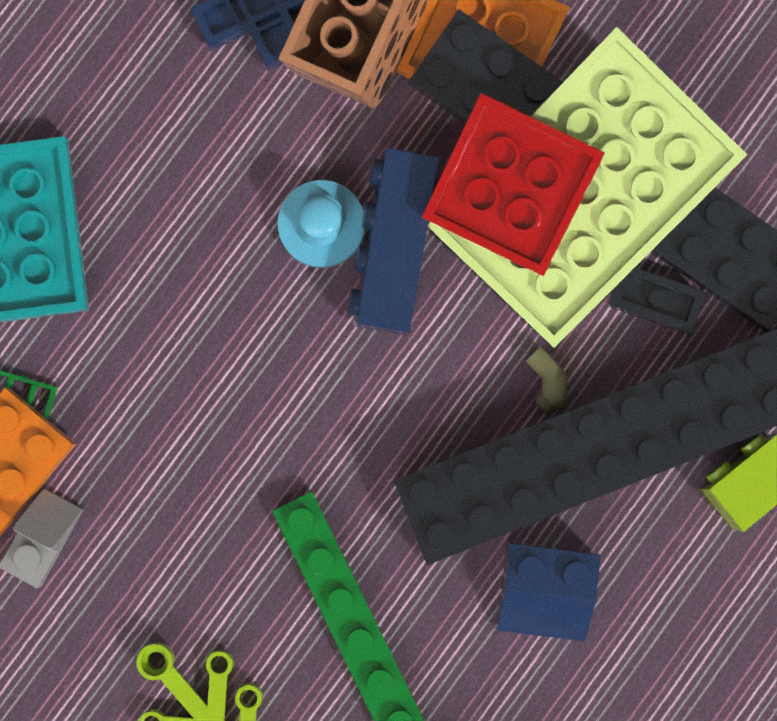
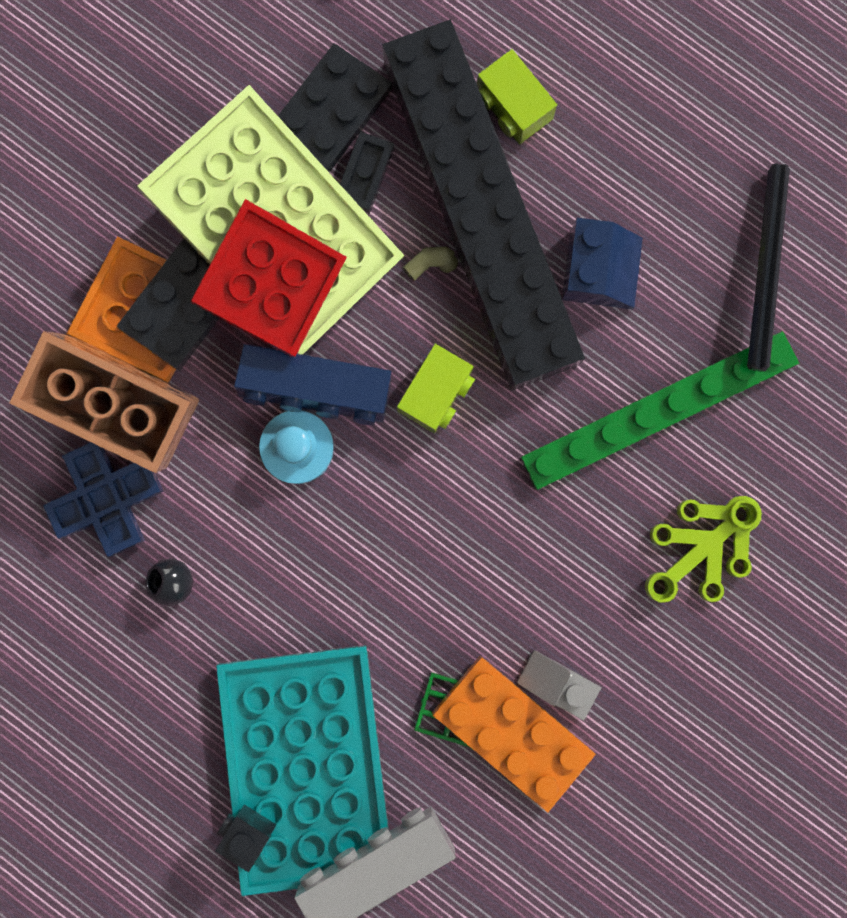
camera: 90 degrees left, 0 degrees up
none -> black piece [145,558,194,606]
none -> lime brick [397,344,475,434]

